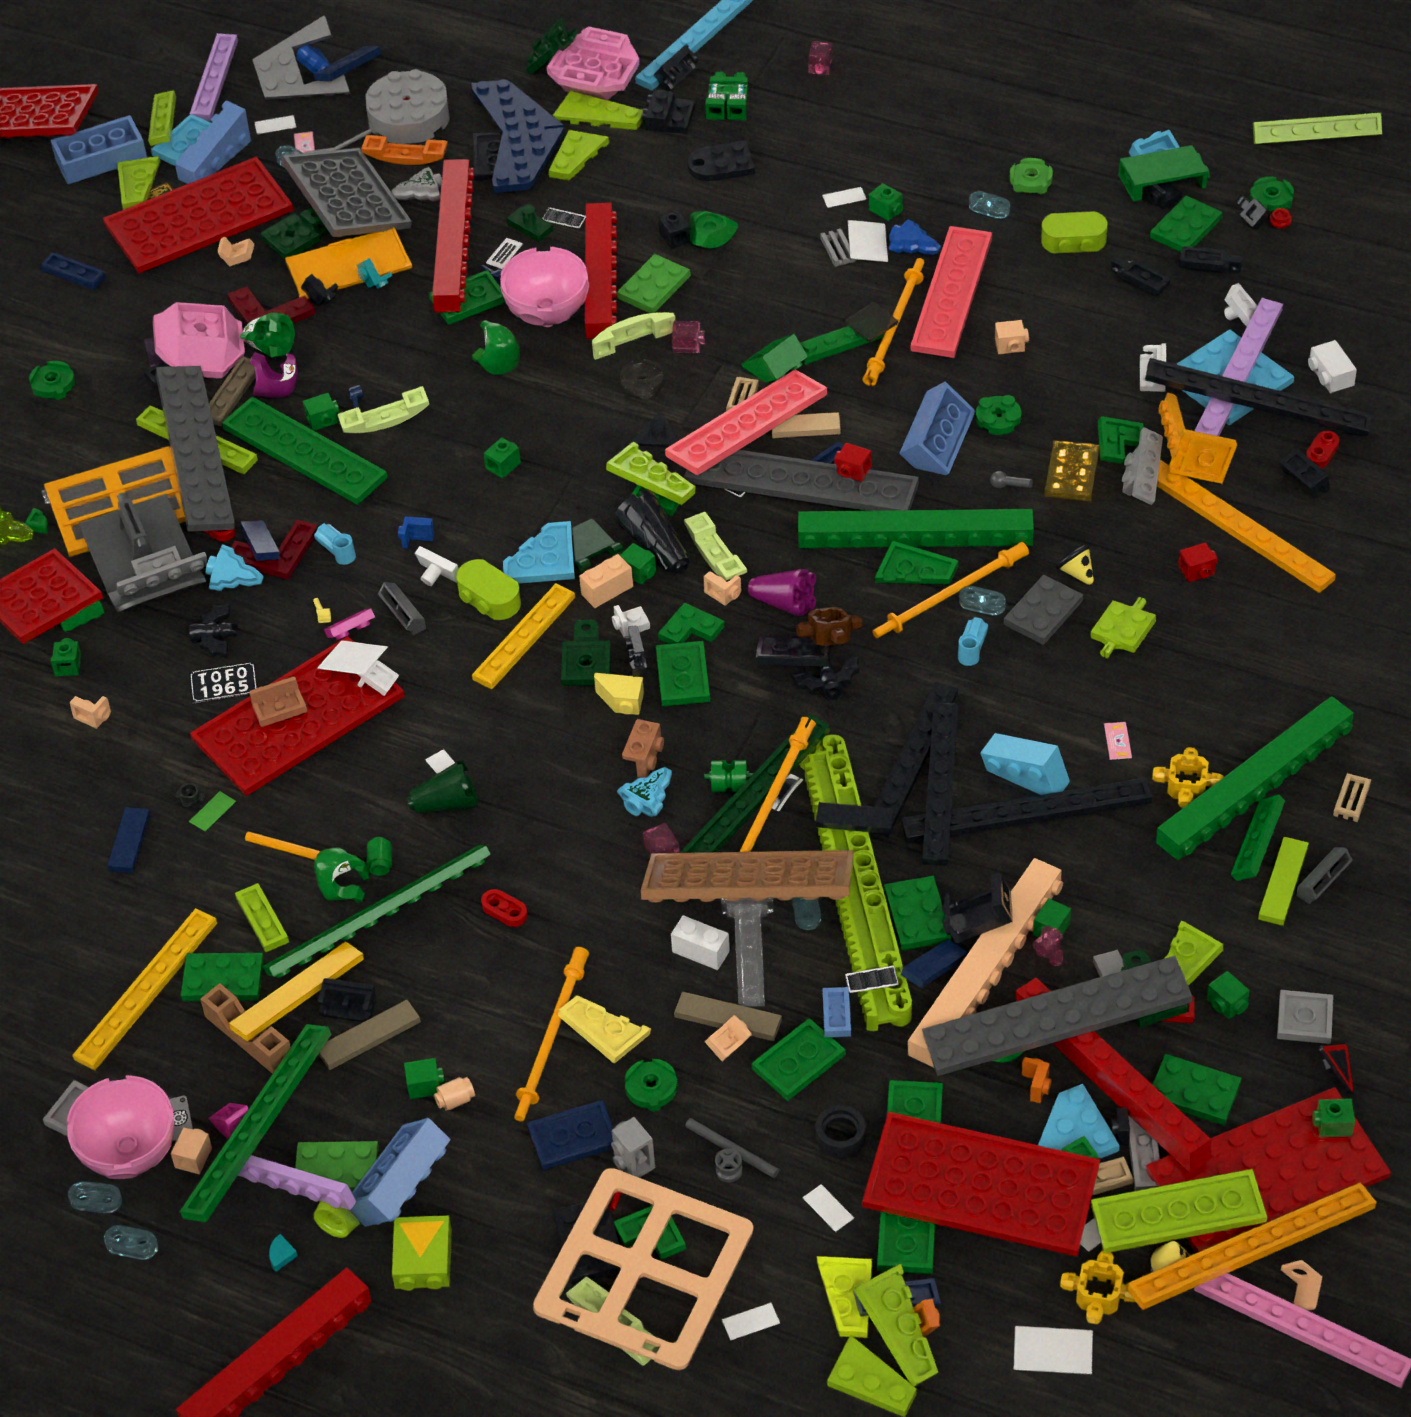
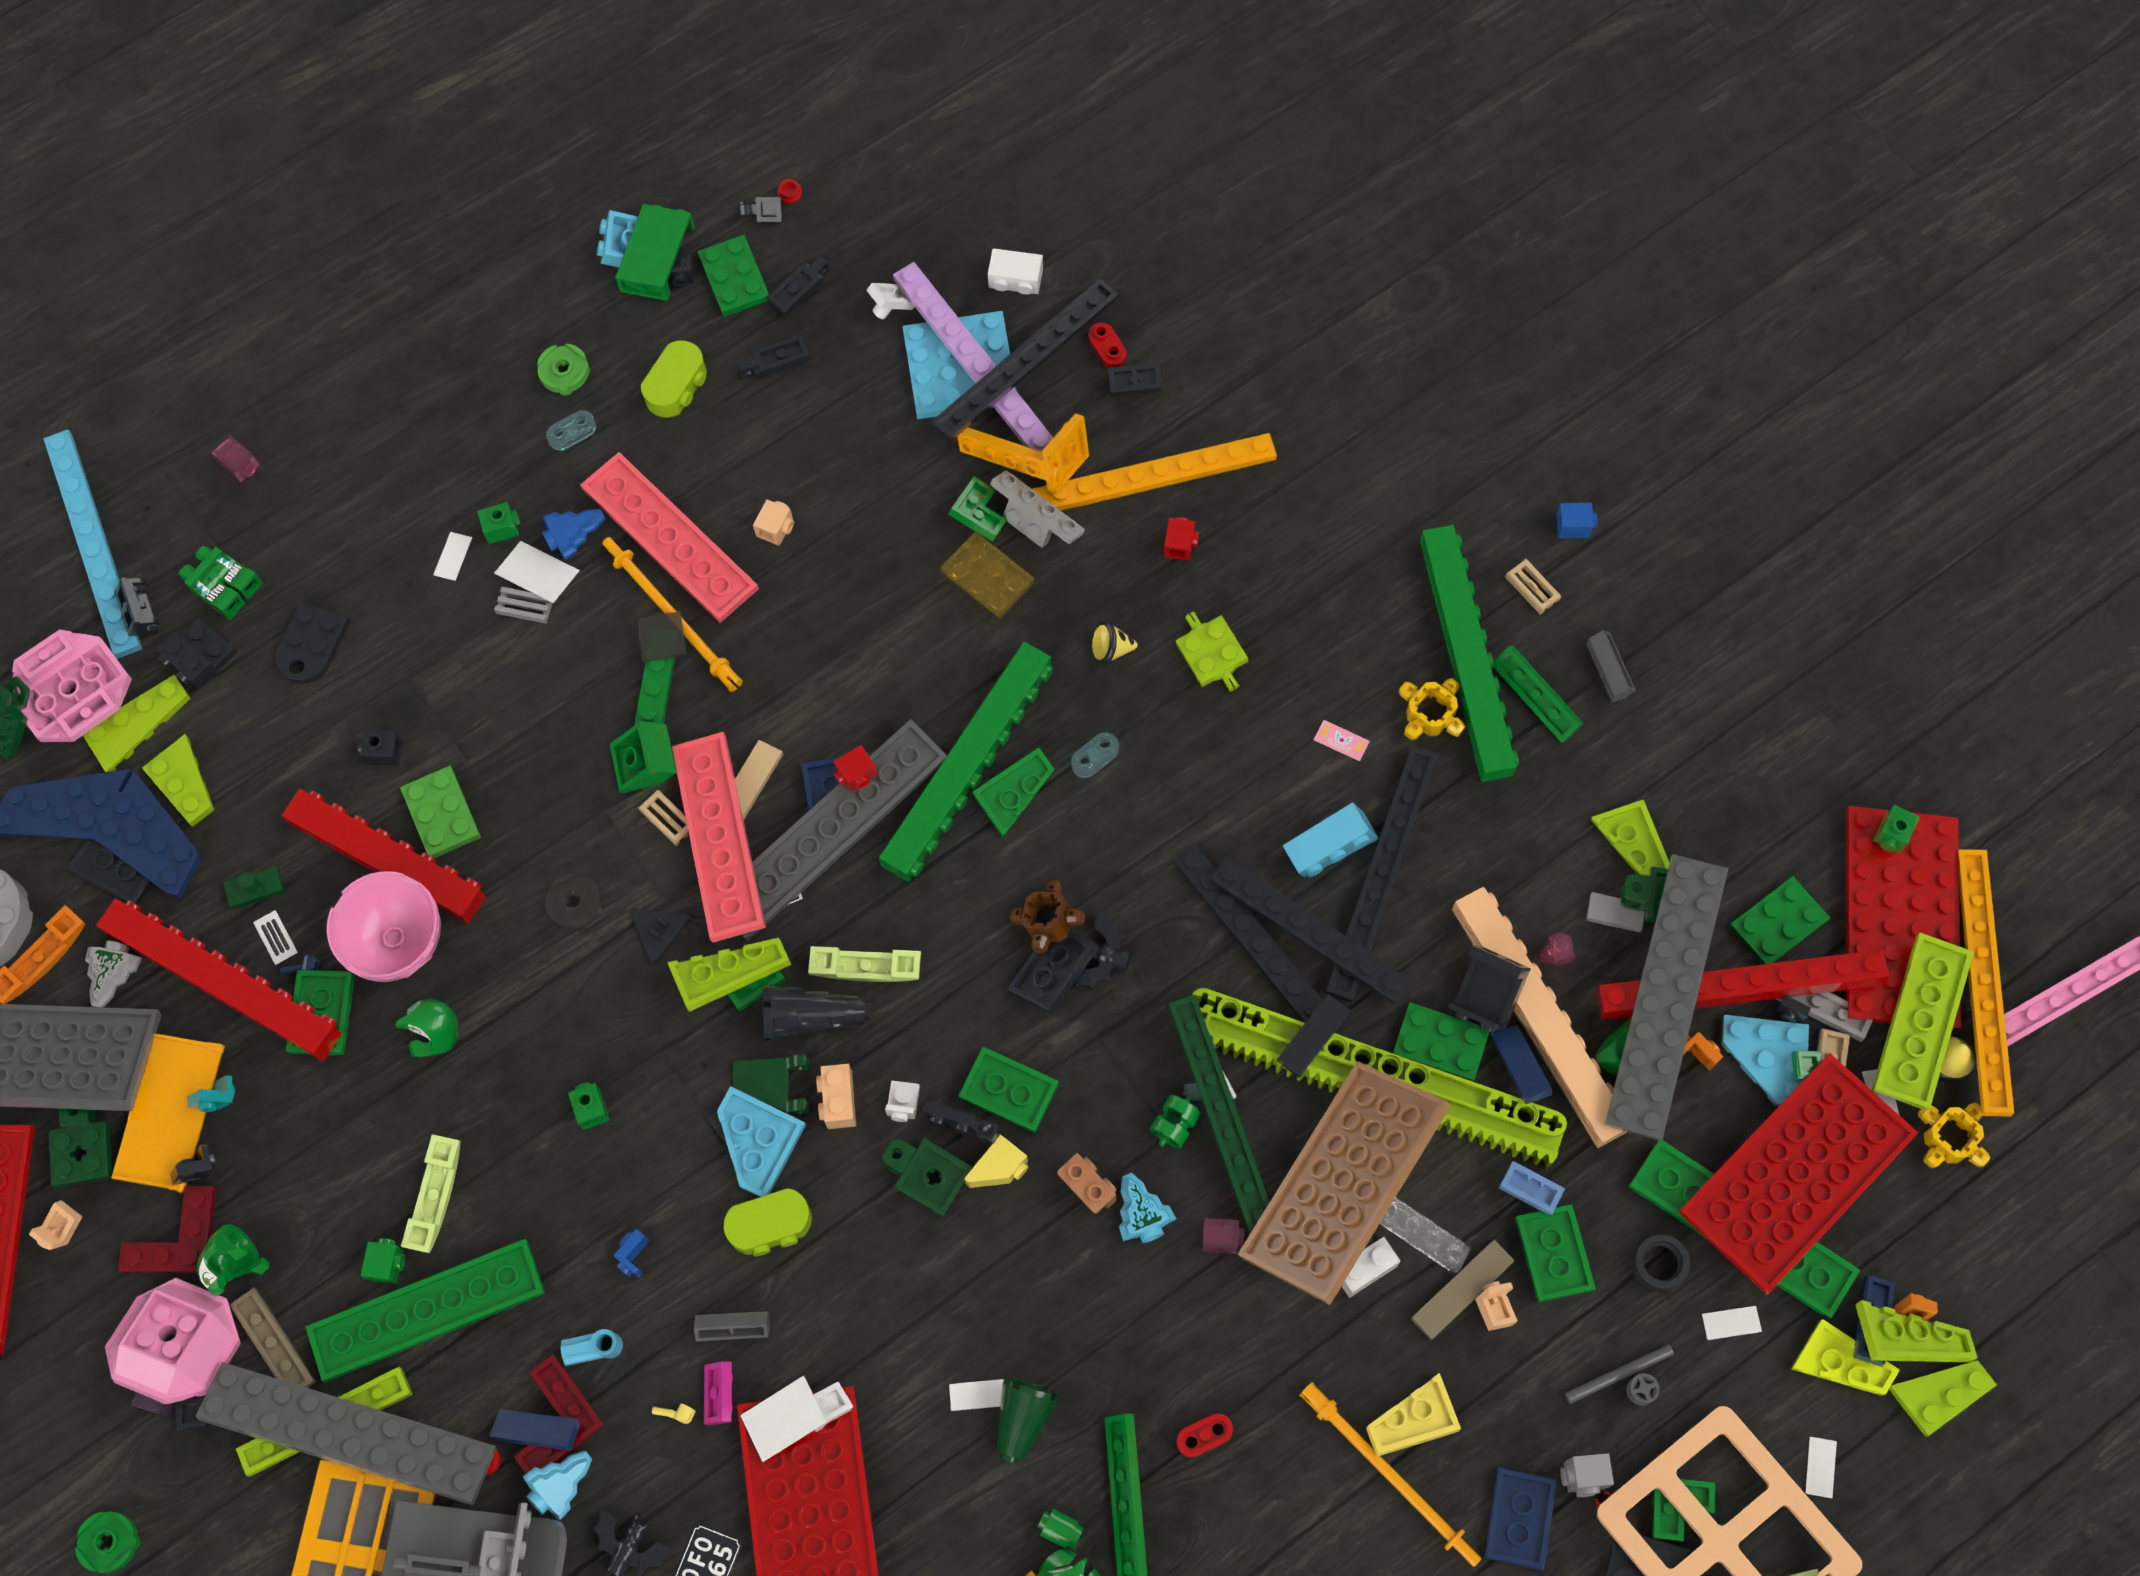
camera: 60 degrees left, 20 degrees up
nougat bracket [249,677,307,727] -> none
magenta piece [250,352,298,398] -> none
dark blue hand [349,385,363,409] -> none
white tile [415,546,459,586] -> none
yellow tile [472,583,575,689] -> none
sticker [542,208,586,228] -> none
yellowish green slope [592,313,676,360] -> none
green brick [620,543,656,585] -> none
green plate [625,1059,678,1111] -> none
green plate [658,603,724,644] -> none
clear pink brick [672,321,705,353] -> none
green hat [689,211,738,248] -> none
light nougat bracket [704,571,741,606] -> none
light orange bar [739,717,816,852] -> none
magenta cone [748,569,816,616] -> none
sticker [845,966,899,993] -> none
light orange bar [872,542,1029,638] -> none
medium blue slope [899,382,975,475] -> none
medium azure piece [958,617,988,666] -> none
green plate [976,395,1021,435] -> none
dark grey bar [990,471,1033,488] -> none
dark grey plate [1004,574,1083,645] -> none
white sticker [1014,1326,1093,1374] -> none
green brick [1033,898,1071,945] -> none
white hinge [1140,344,1166,392] -> none
green brick [1207,971,1250,1019] -> none
green plate [1250,176,1294,212] -> none
lime plate [1253,113,1382,144] -> none
lime tile [1258,837,1309,926] -> none
light grey plate [1277,990,1333,1044] -> none
light nougat bracket [1281,1260,1322,1311] -> none
black piece [1319,1043,1354,1094] -> none

